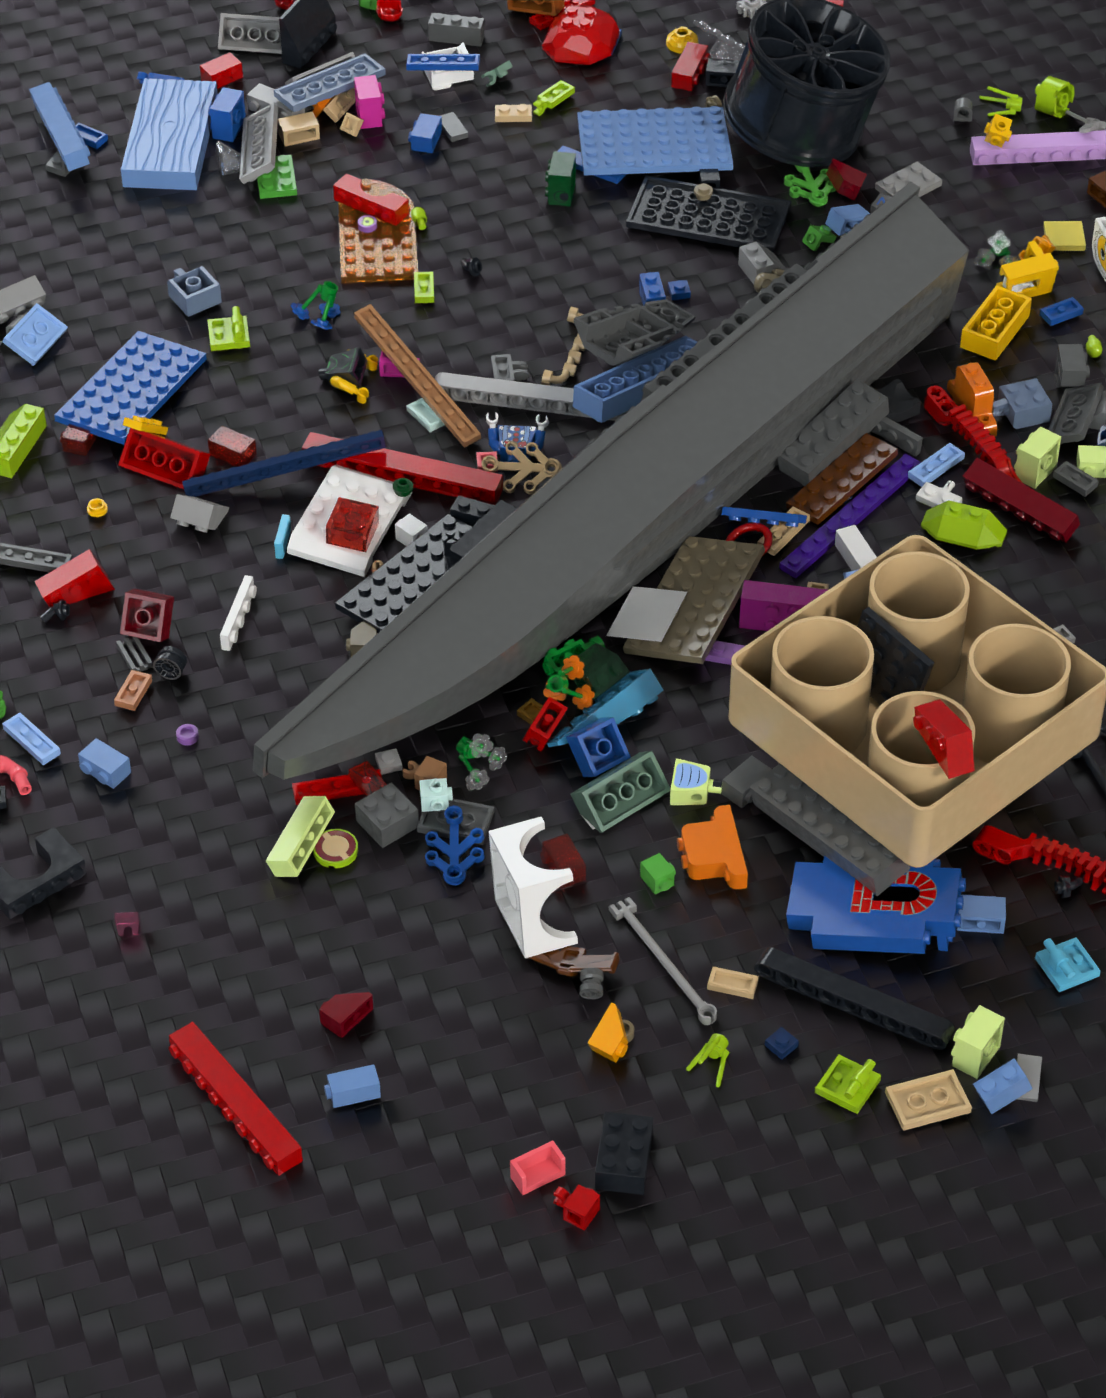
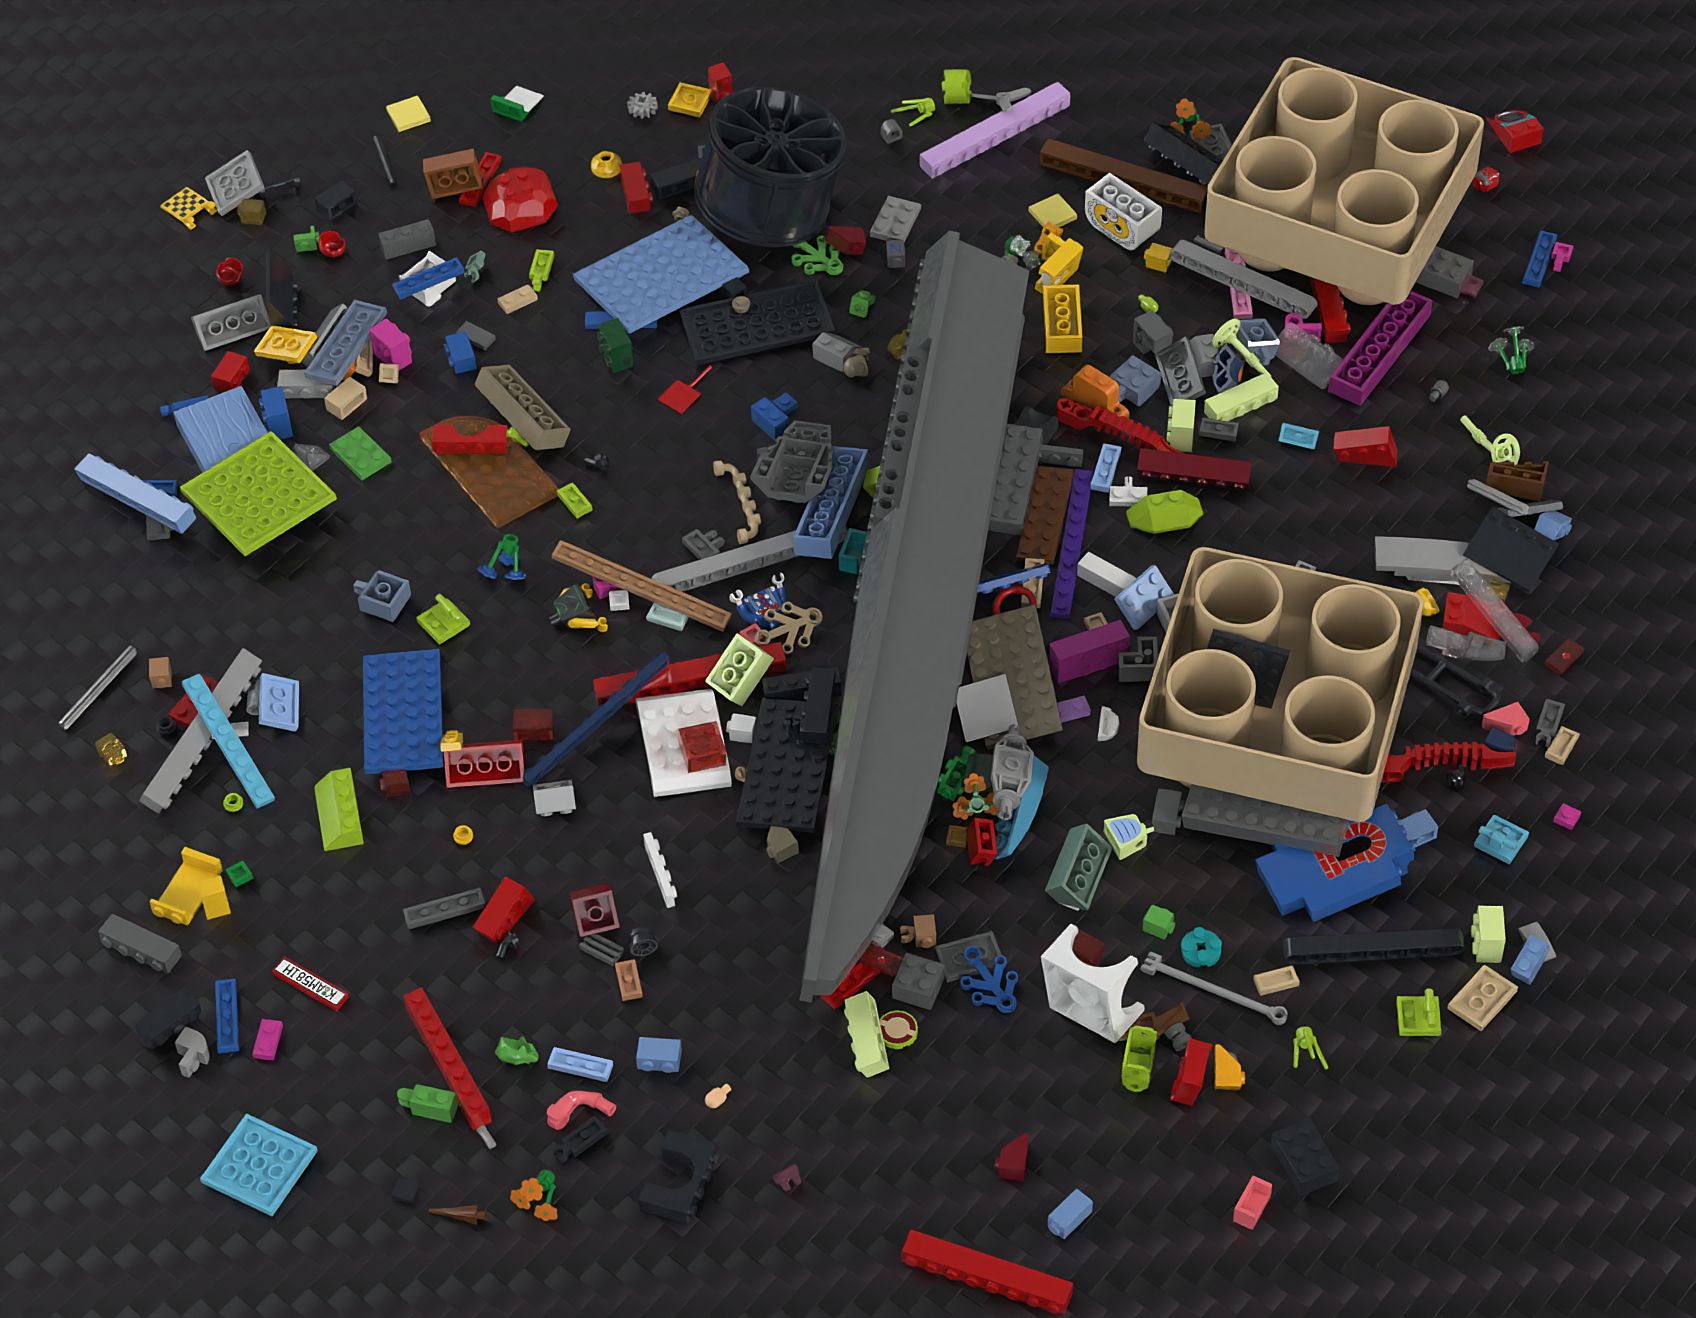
camera: 30 degrees left, 5 degrees up
medium lavender tile [176,724,199,745] -> none
light grey plate [239,103,278,184] -> none
medium azure tile [274,514,291,559] -> none
medium lavender tile [358,215,377,233] -> none
dark green plate [393,478,413,497] -> none
light aqua brick [419,778,453,812] -> none
clear plant [456,733,507,790] -> none
red brick [553,1184,600,1230] -> none
blue brick [566,717,631,777] -> none
orange brick [677,805,748,889] -> none
clear bracket [693,20,745,60] -> none
dark blue plate [765,1027,799,1060] -> none
medium blue brick [825,204,870,236] -> none
red wedge [913,699,975,779] -> none
yellow brick [984,113,1012,148] -> none
blue plate [1039,297,1084,326] -> none
none -> lime plate [180,431,337,556]
none -> yellow plate [254,326,317,364]
none -> dark tan brick [475,365,571,450]
none -> white plate [609,590,629,611]
none -> red piece [658,366,712,414]
none -> yellowish green slope [705,634,774,706]
none -> light nougat cylinder [705,1084,731,1108]
none -> light grey plate [990,724,1034,820]
none -> lime piece [1122,1026,1157,1092]
none -> red piece [1170,1037,1213,1106]
none -> teal plate [1181,927,1222,967]

